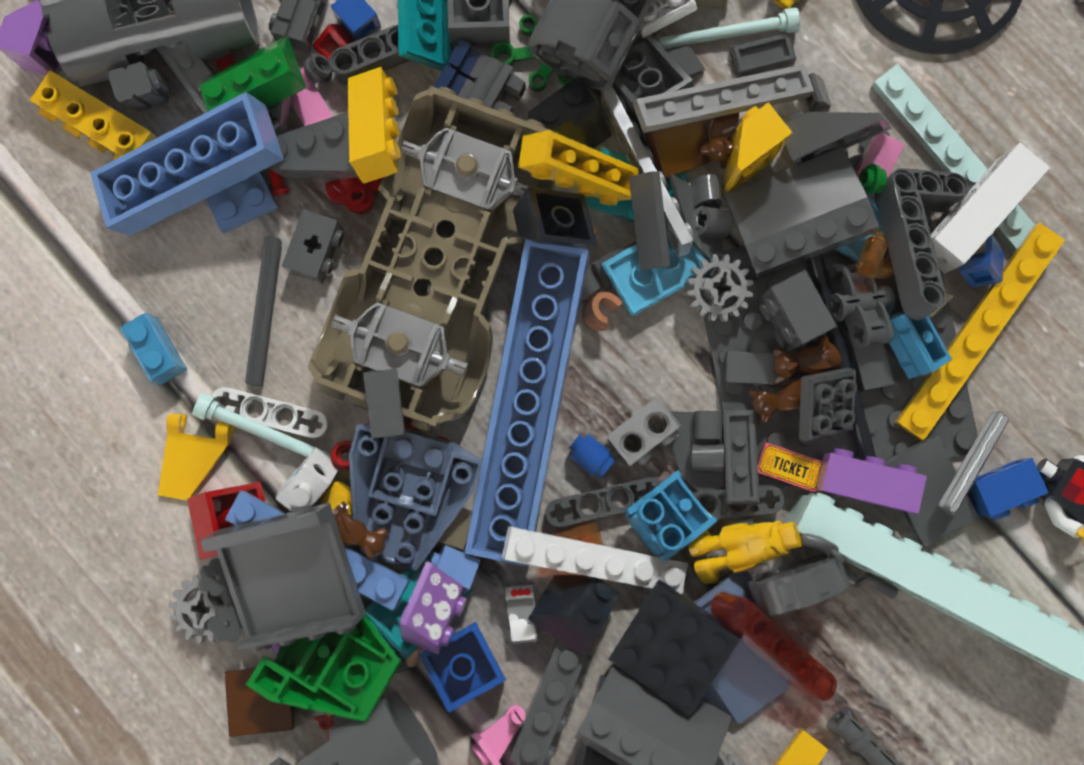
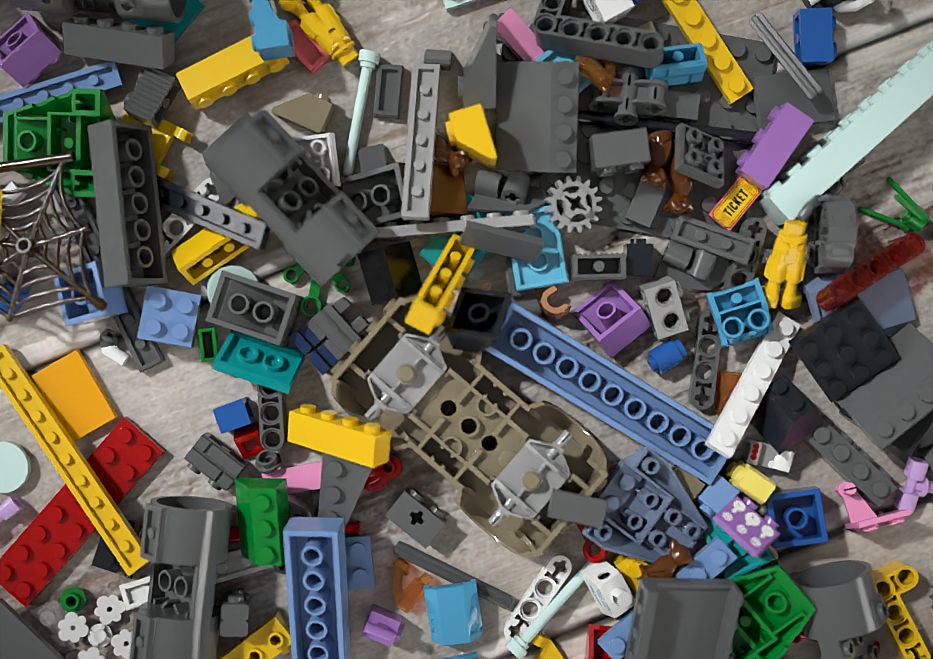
camera: 70 degrees left, 5 degrees up
green plate [858,163,887,195] -> none
none -> medium lavender brick [362,604,404,647]
none -> clear orange plant [392,557,432,613]
none -> dark azure slope [424,579,483,646]
none -> dark grey brick [570,252,626,281]
none -> medium lavender slope [572,280,652,358]
none -> black brick [623,239,653,276]
none -> light yellow brick [725,460,776,504]
none -> green plant [858,177,930,232]

